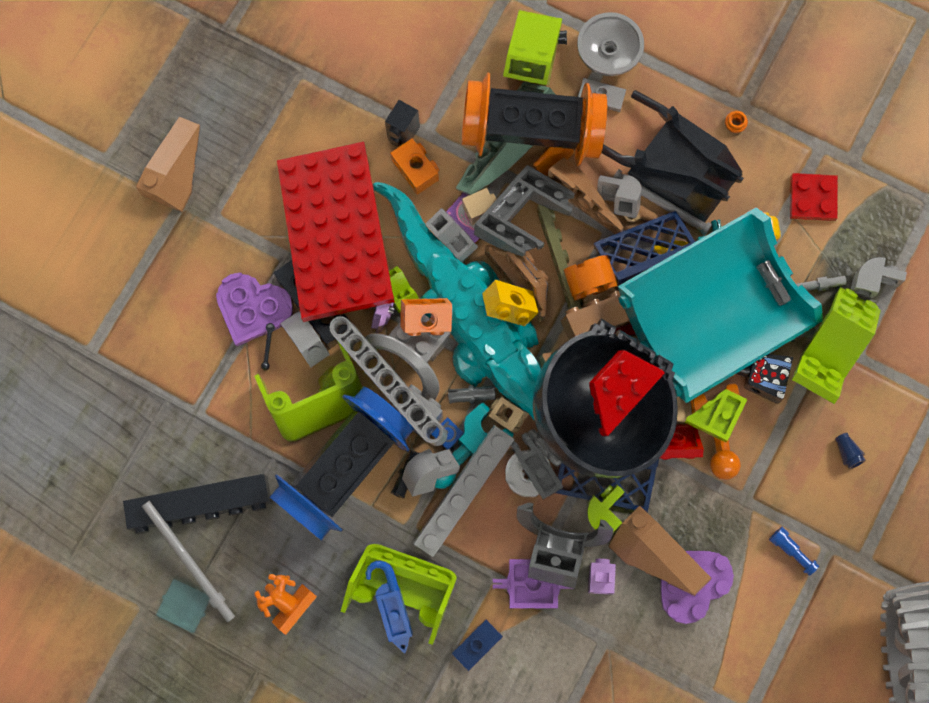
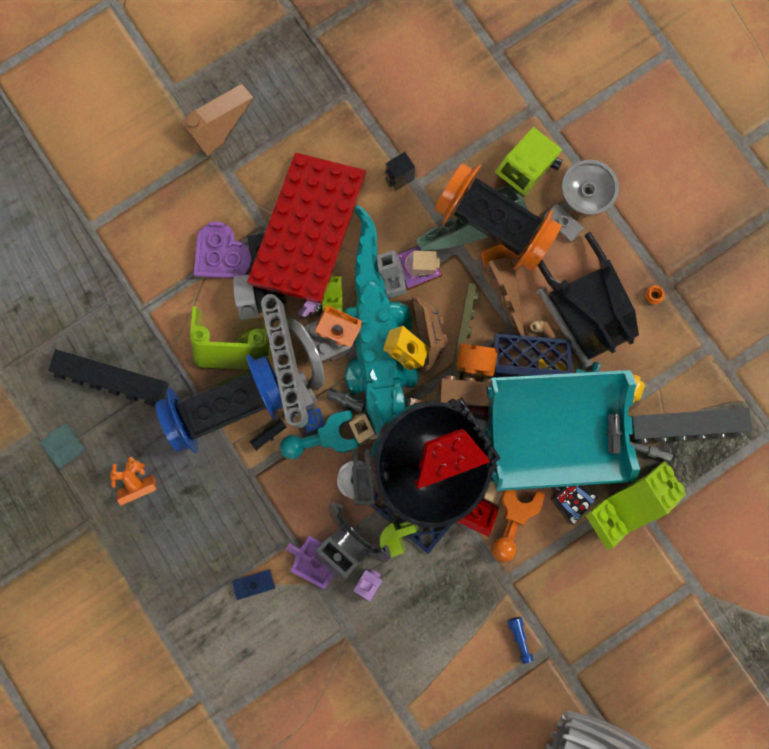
camera: 30 degrees right, 5 degrees up
light grey bar [142,501,235,622] -> none
black hinge [261,323,275,371] -> none
lime windscreen [340,544,457,645] -> none
blue plate [366,560,413,653] -> none
orange brick [390,138,440,195] -> none
light grey brick [402,449,460,497] -> none
light grey plate [413,425,515,557] -> none
dark grey wedge [474,165,575,257] -> none
light grey brick [597,174,642,218] -> none
medium nougat wedge [608,506,712,596] -> none
medium lavender plate [661,551,734,624] -> none
lime wing [685,389,747,443] -> none
red plate [790,173,838,221] -> none
dark blue cone [835,433,866,469] -> none
light grey brick [851,257,907,298] -> none
none -> dark grey brick [630,408,752,443]

